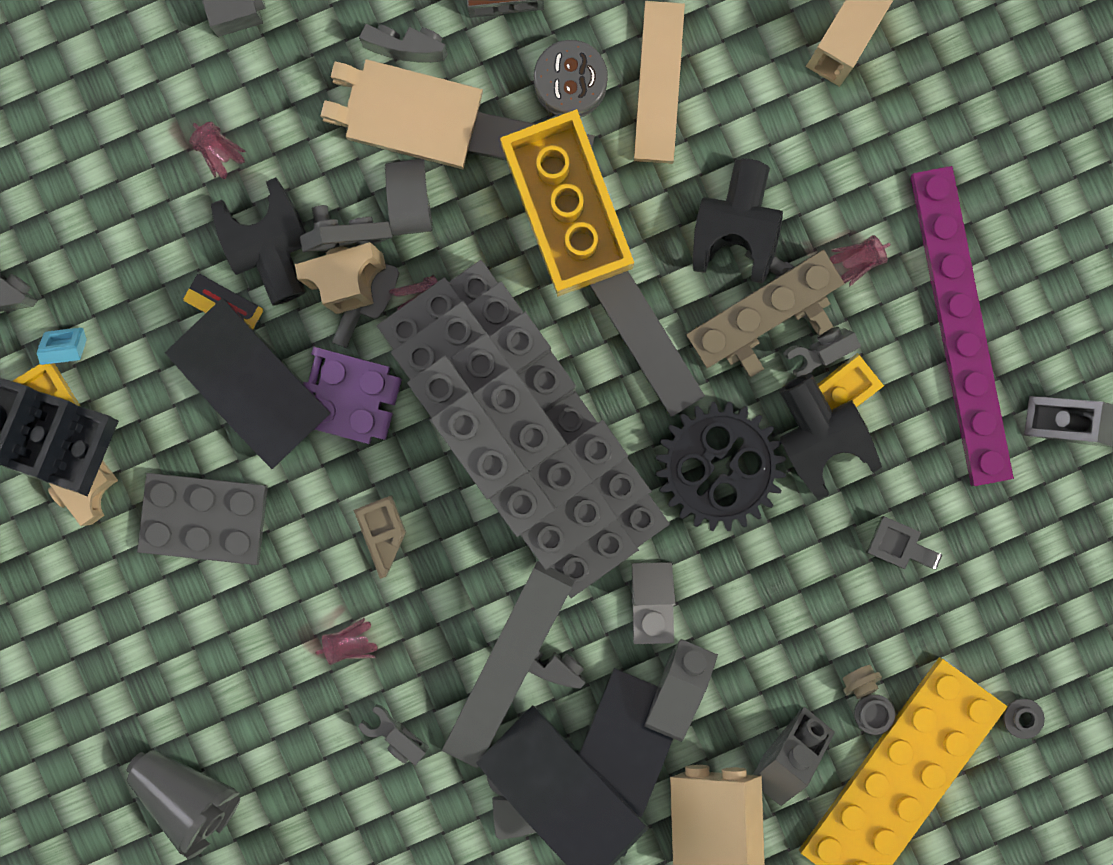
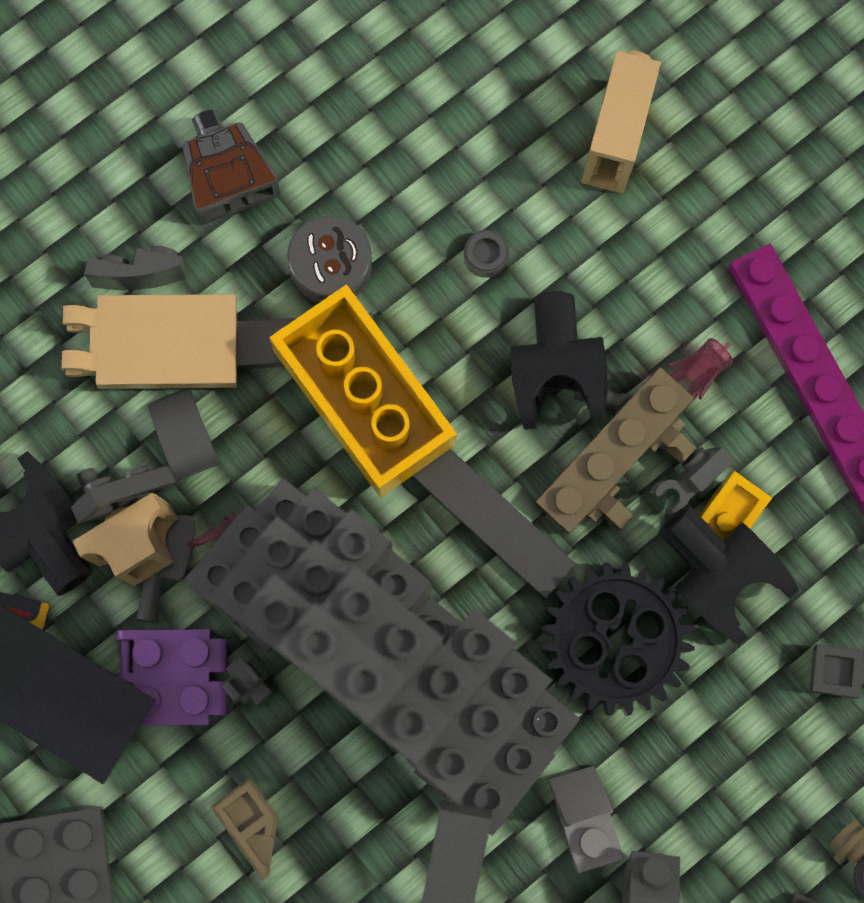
camera: 25 degrees left, 10 degrees down
tan tile [634,1,685,164] -> none
none -> dark grey plate [222,656,275,707]
none -> dark grey tile [464,230,509,278]

